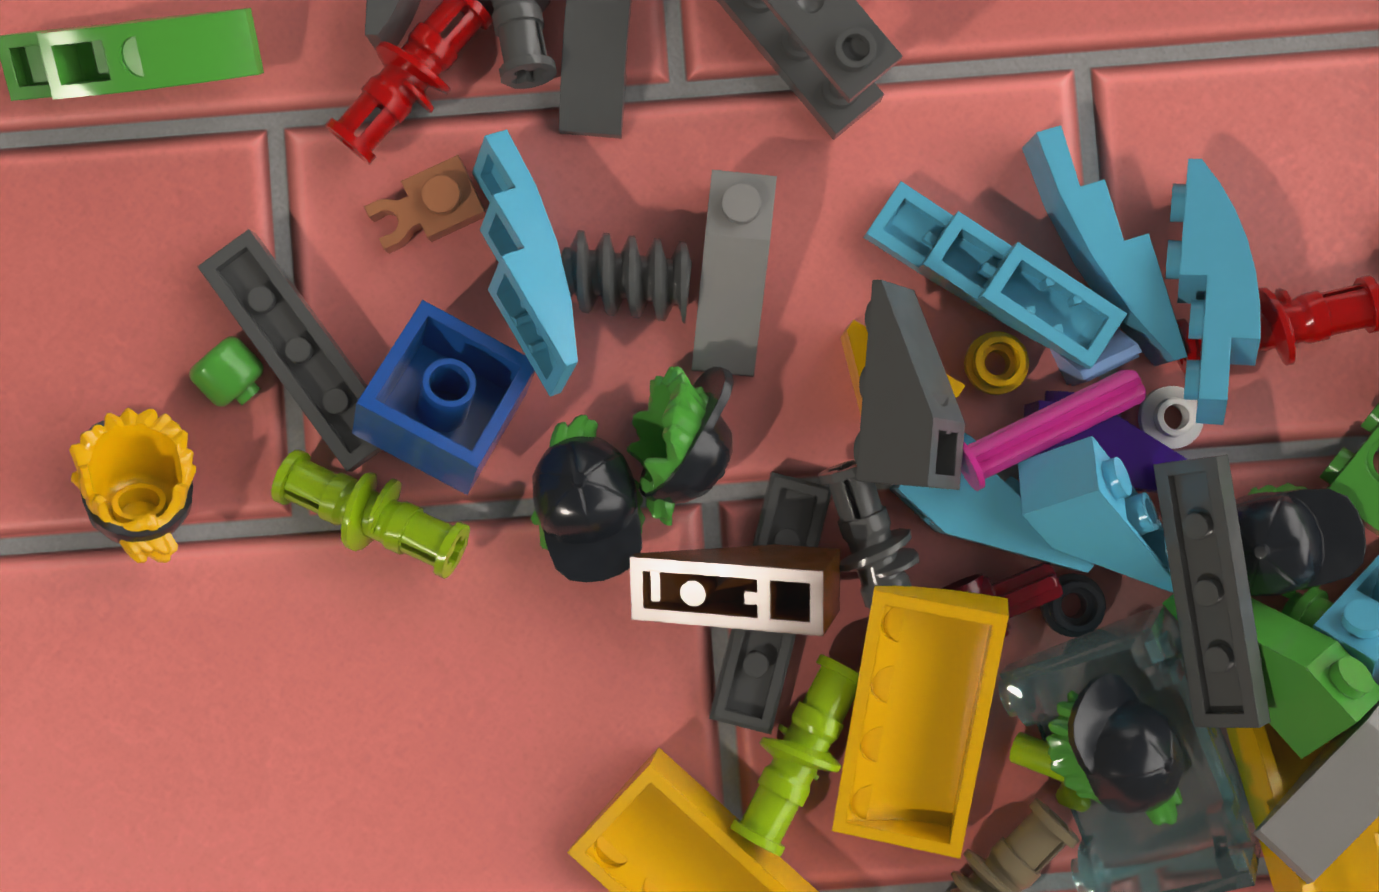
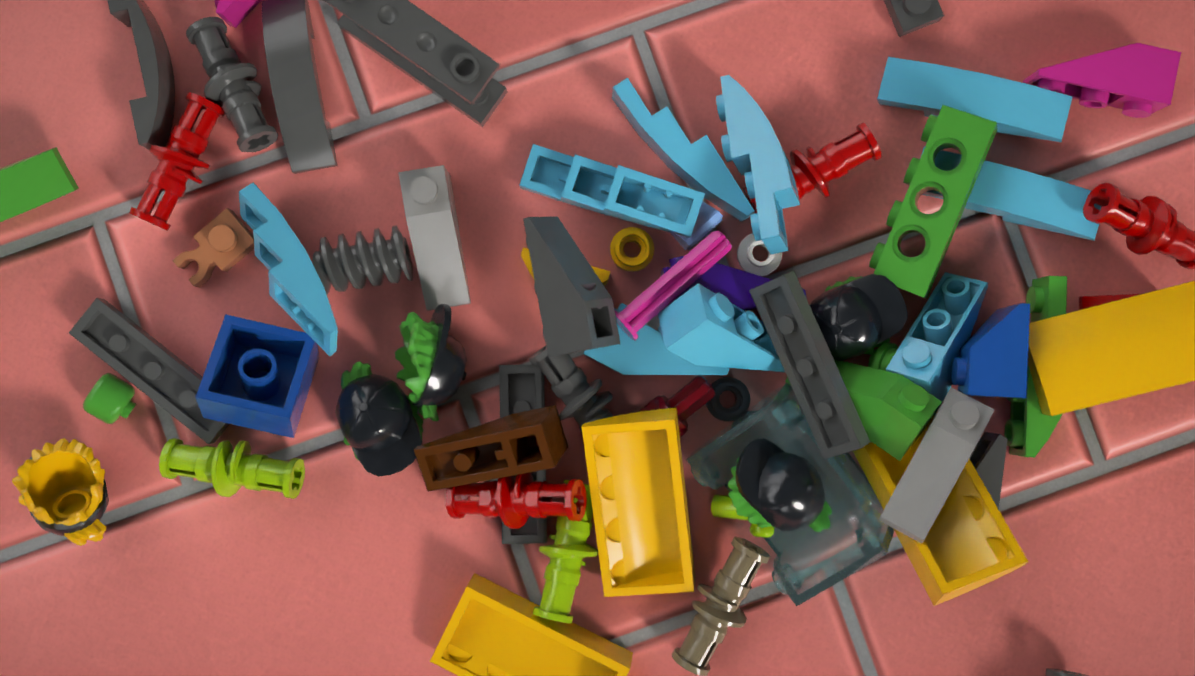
camera: 20 degrees left, 0 degrees up
none -> red piece [445,472,587,529]

